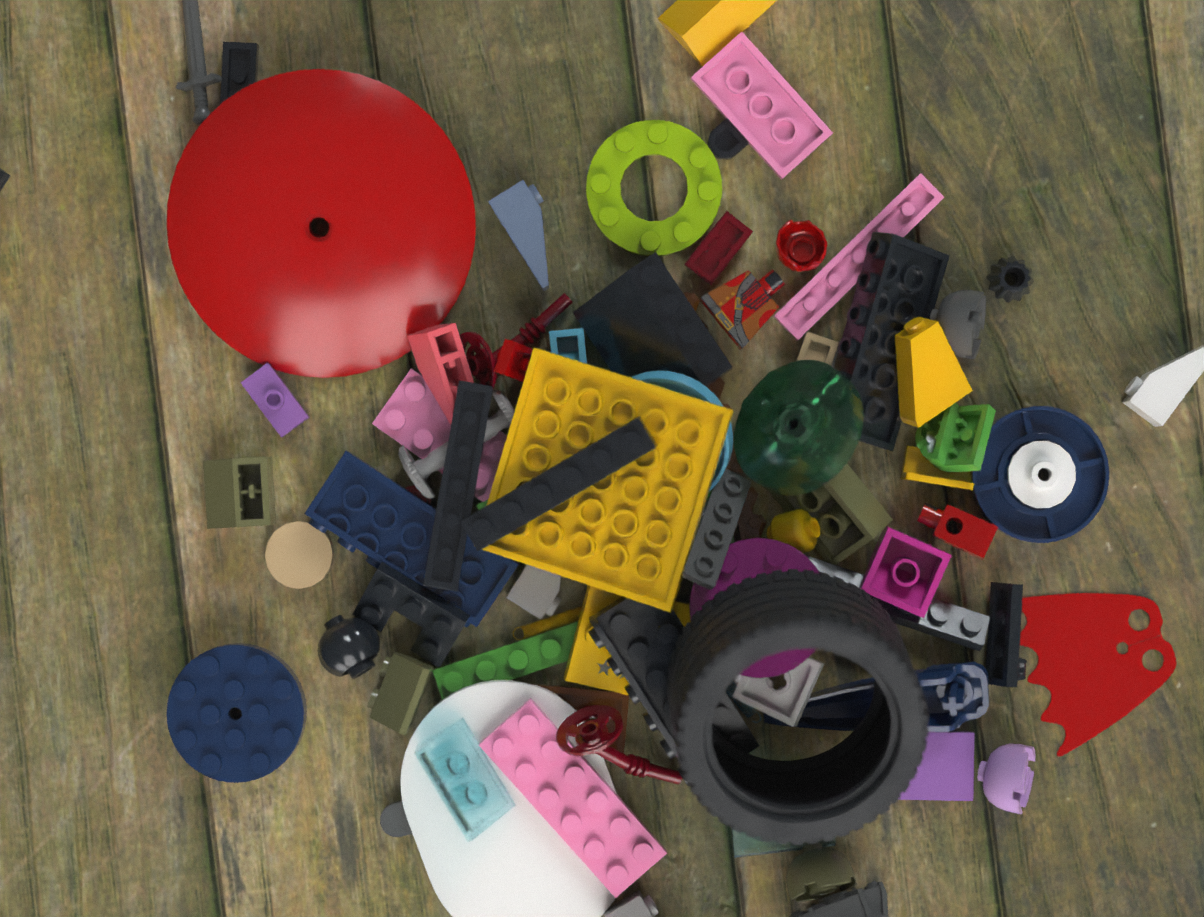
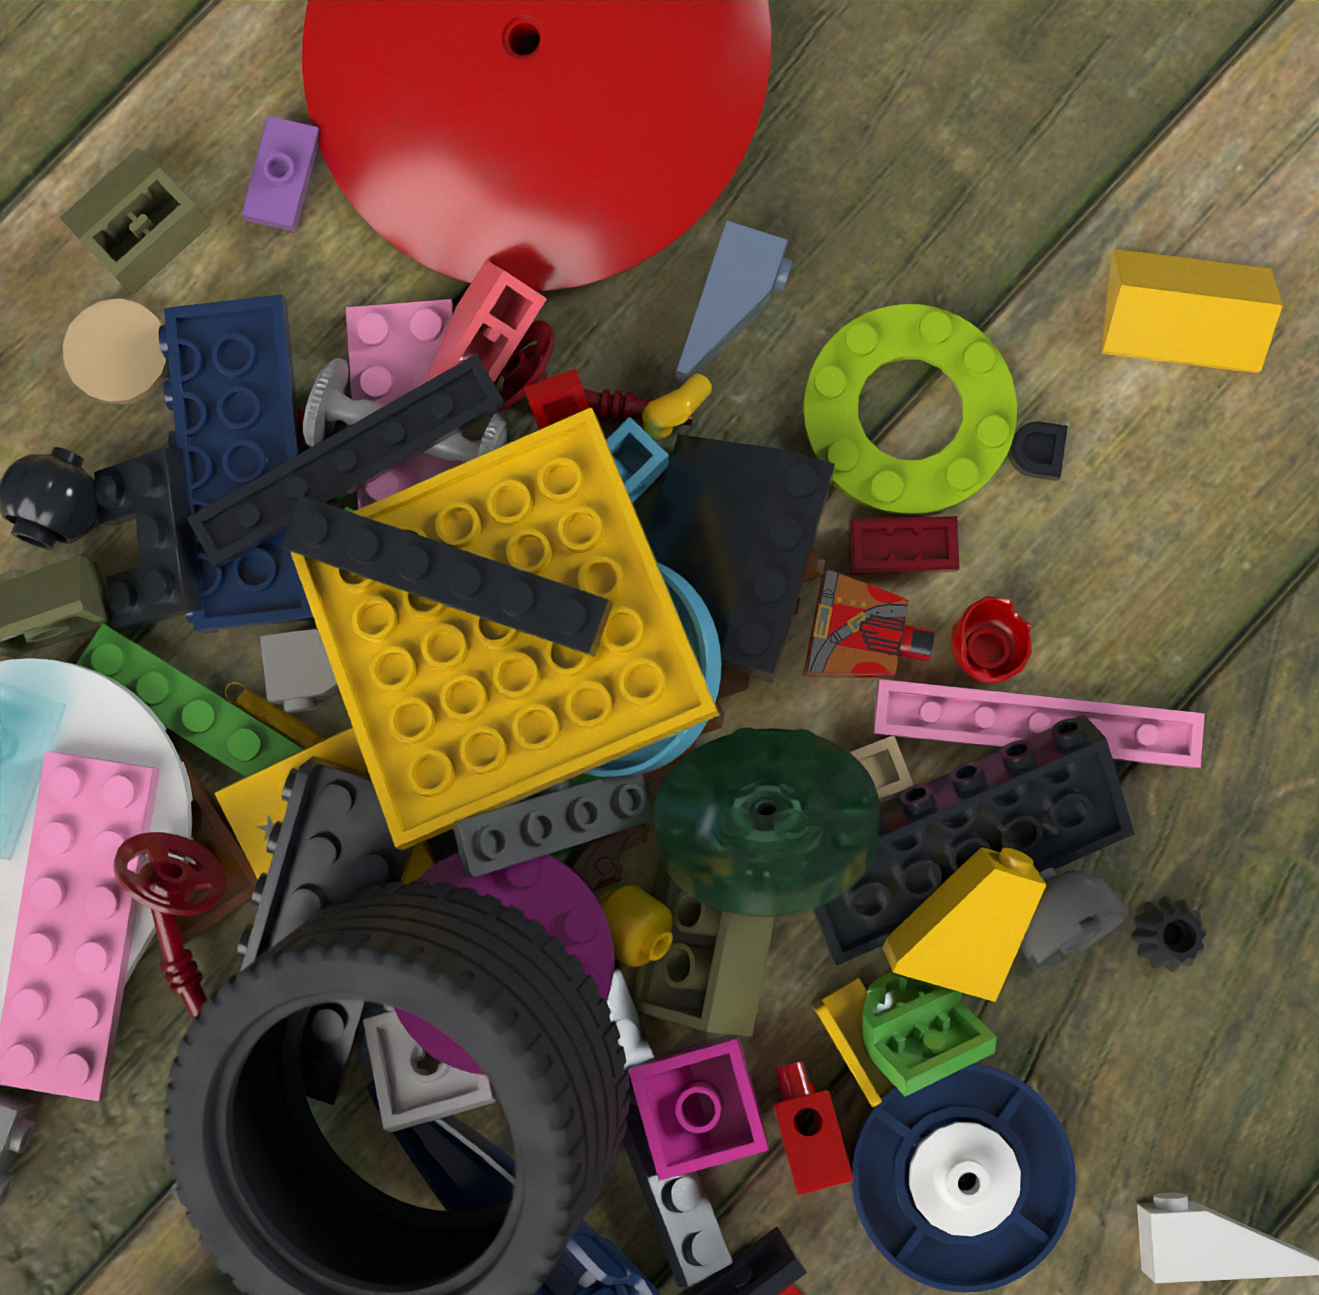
camera: 45 degrees right, 5 degrees down
bright pink plate [691,32,833,180] -> none
none -> yellow arm [642,373,712,439]

